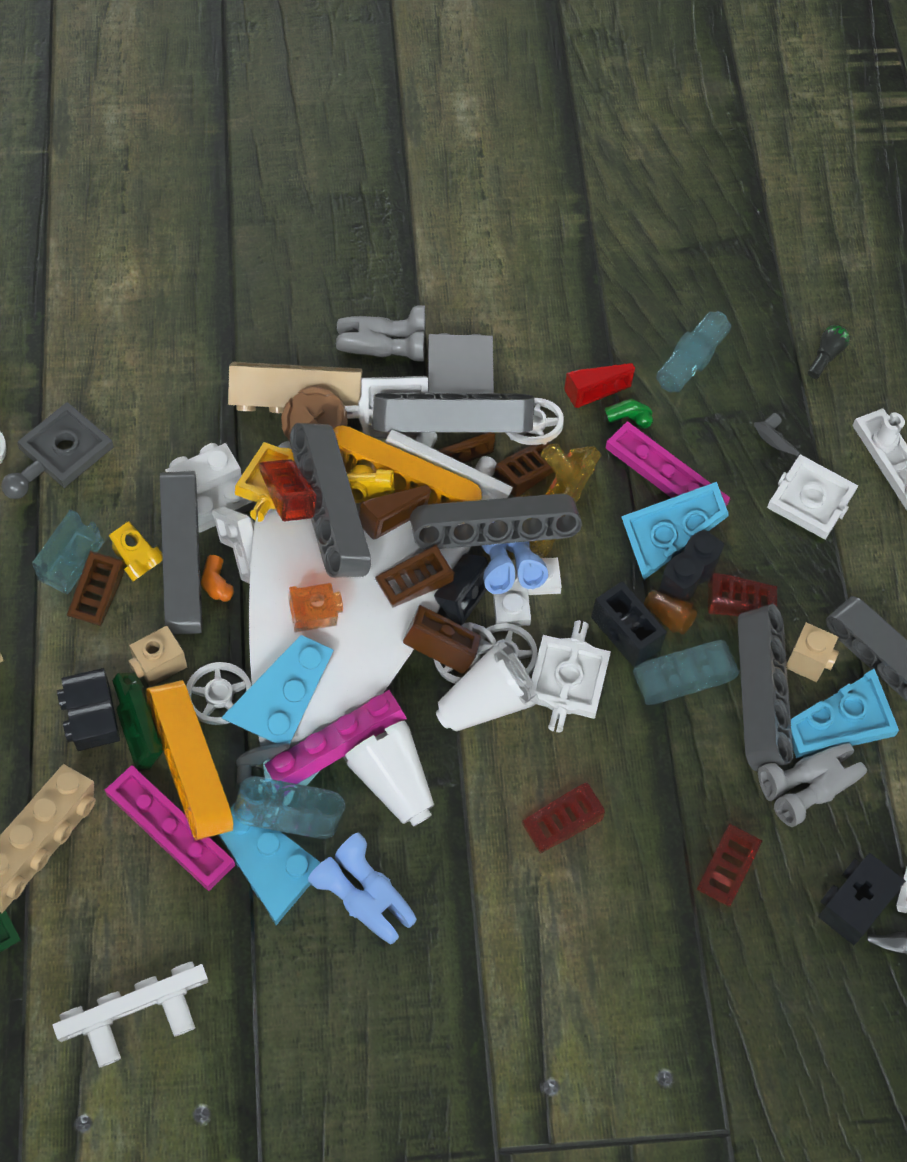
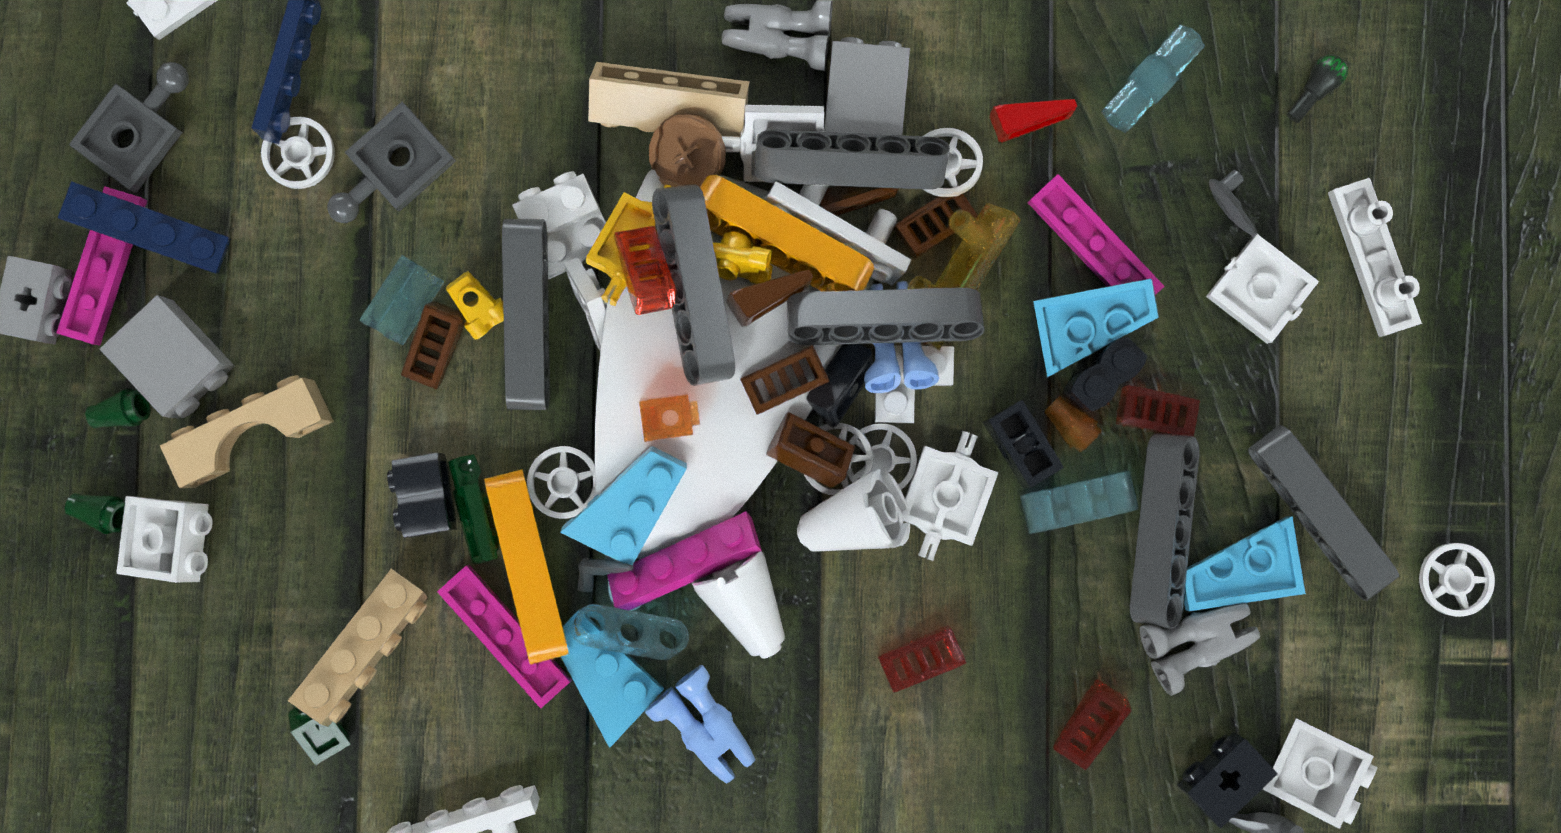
camera: 15 degrees right, 25 degrees up
tan brick [128,626,187,687] -> none
orange arm [201,555,234,602] -> none
green arm [605,399,653,428] -> none
tan brick [787,622,839,682] -> none

